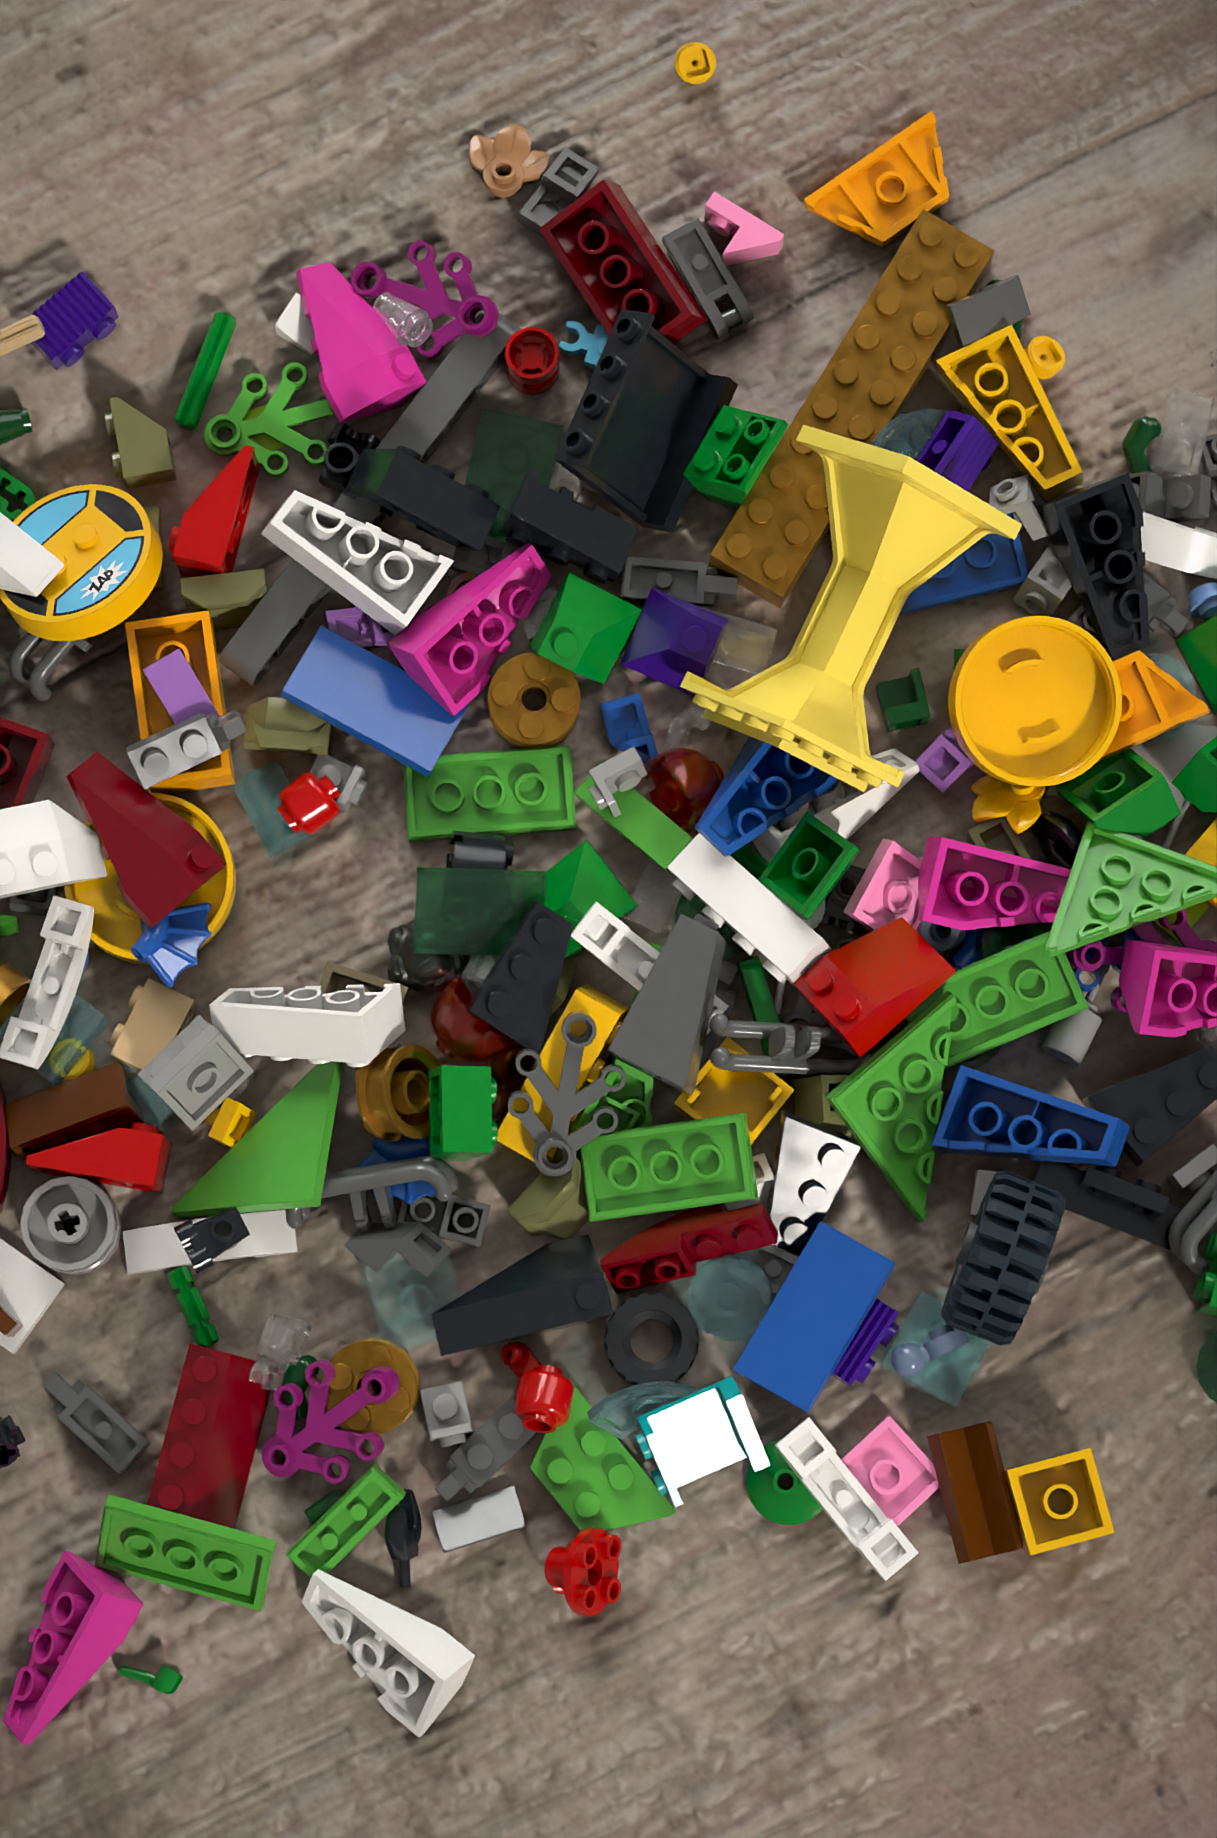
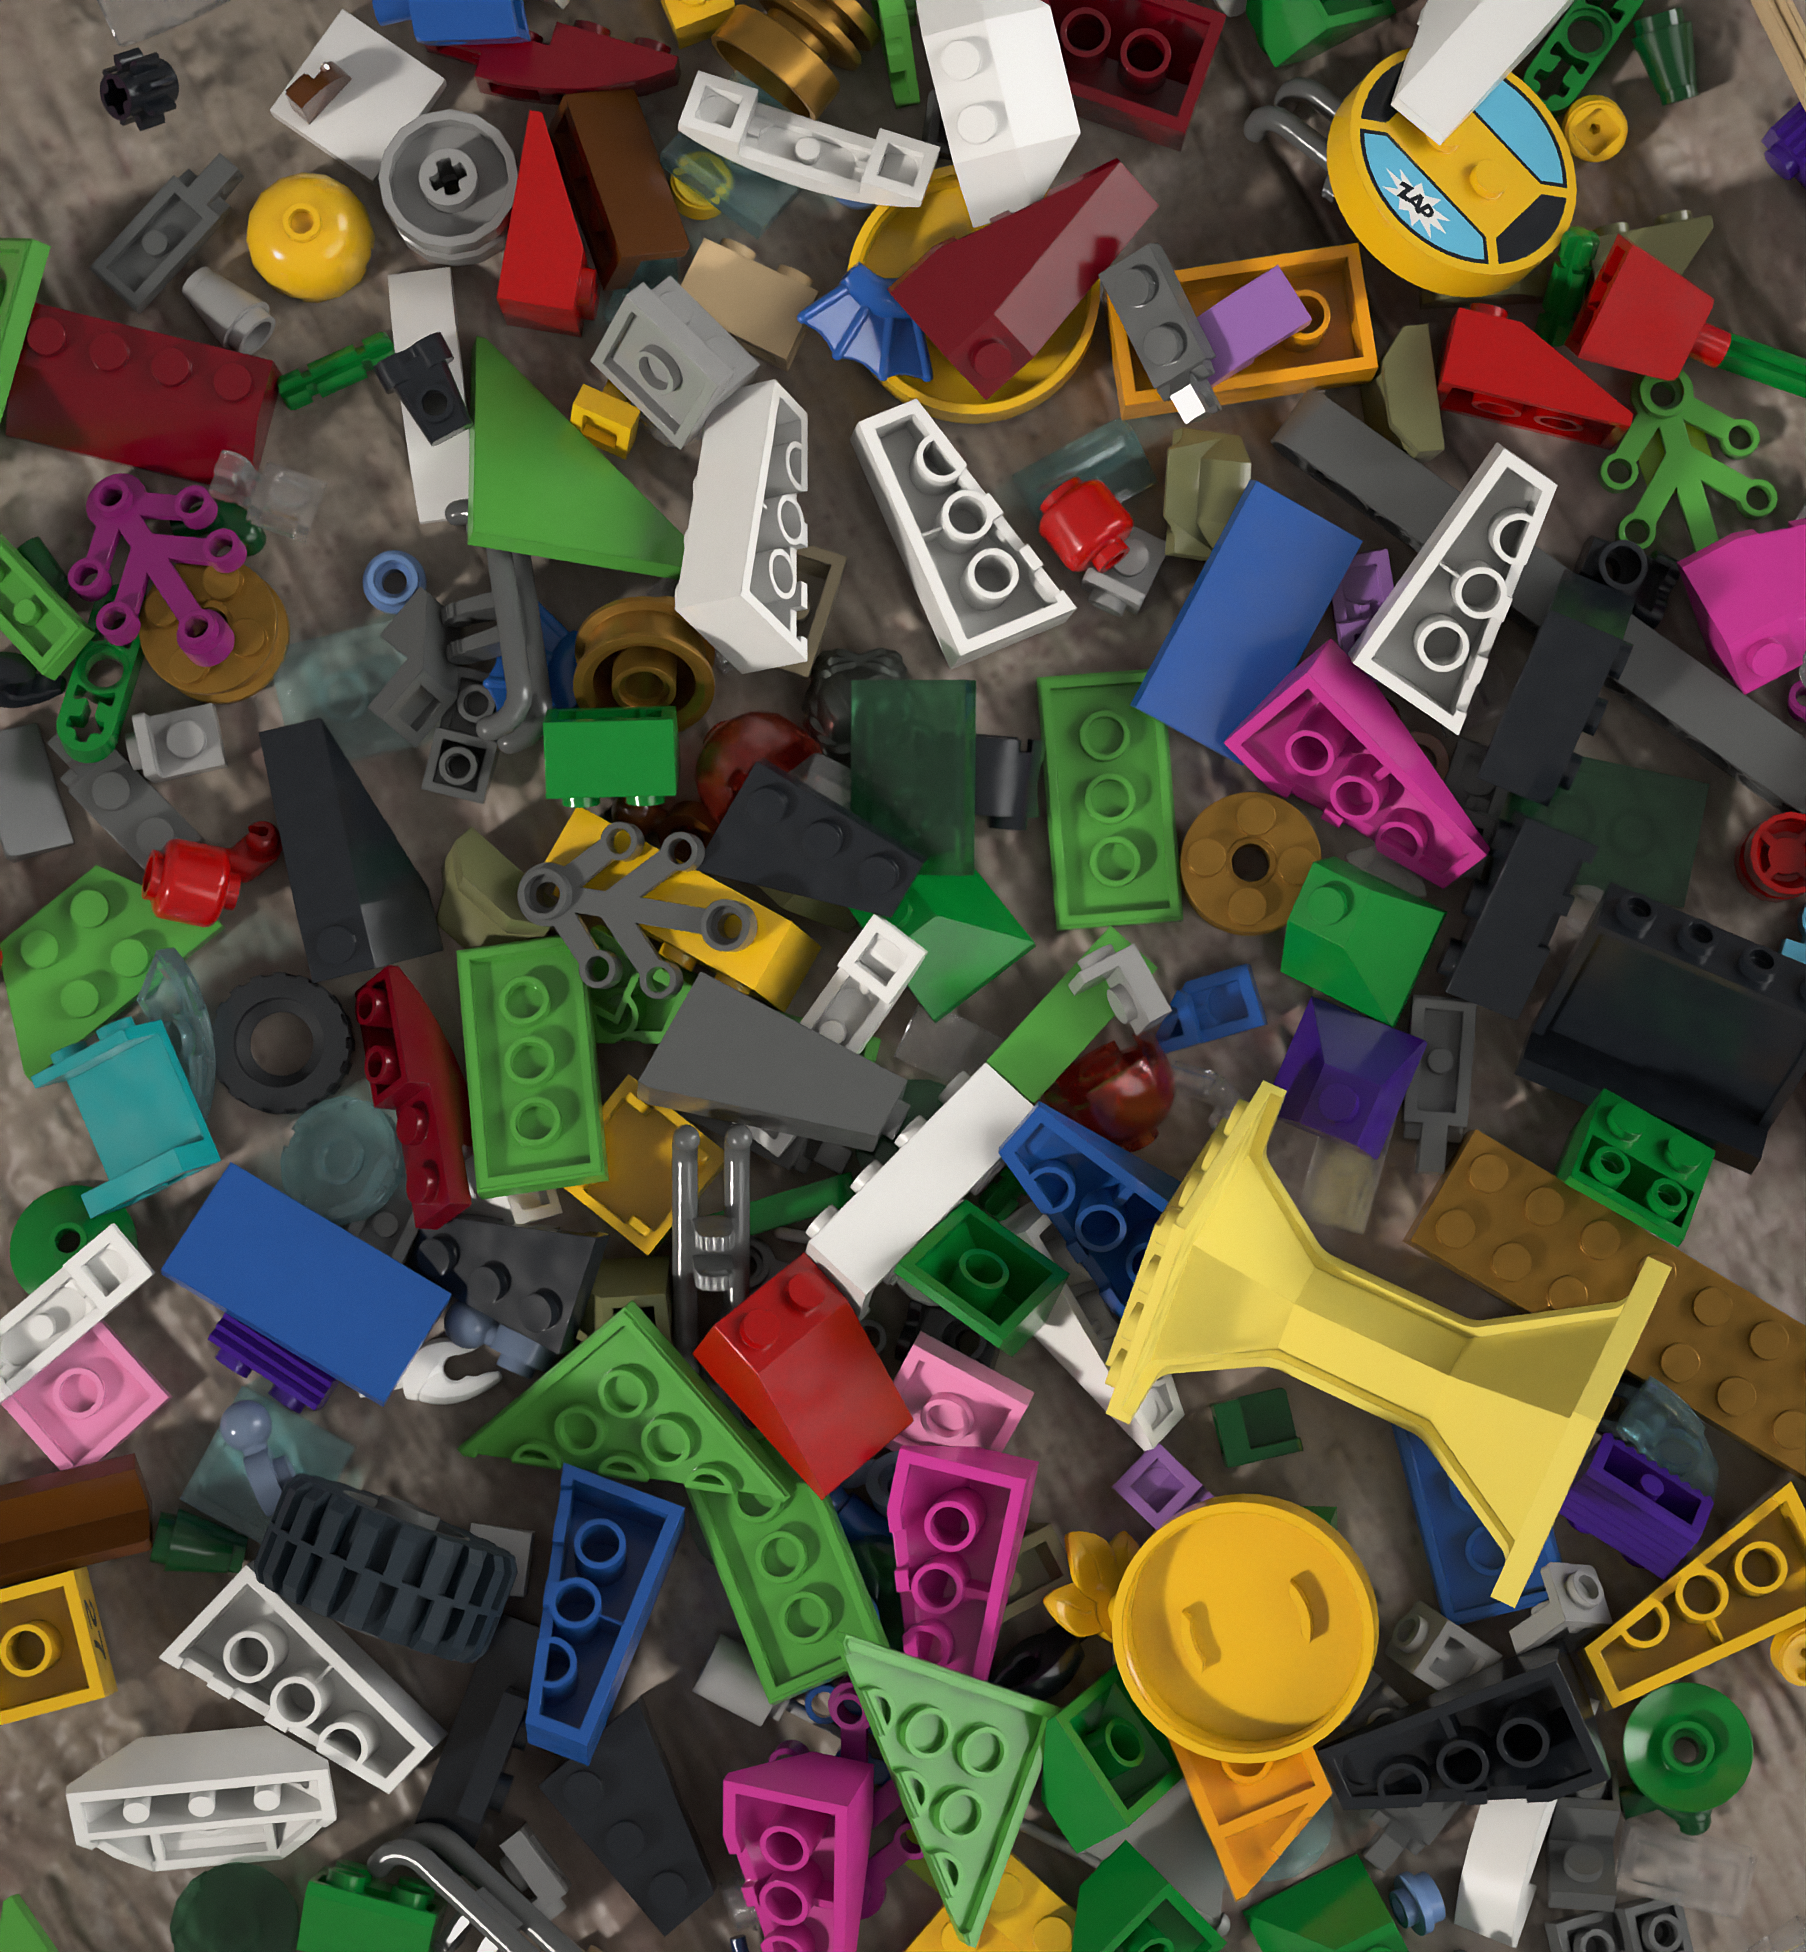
camera: 90 degrees right, 5 degrees up
none -> green beam [56,584,146,763]
none -> white wedge [66,1725,337,1872]
none -> dark green cone [149,1508,248,1574]
none -> white wedge [159,1560,448,1794]
none -> light grey cone [182,266,276,355]
none -> yellow cylinder [246,172,375,303]
none -> white hand [358,1337,503,1405]
none -> medium blue plate [363,550,427,614]
none -> sand blue plate [444,1300,557,1379]
none -> white wedge [850,398,1077,670]
none -> green axle [1534,226,1600,347]
none -> yellow tile [1562,95,1628,162]
none -> red torso [1564,234,1731,381]
none -> green dish [1622,1682,1754,1813]

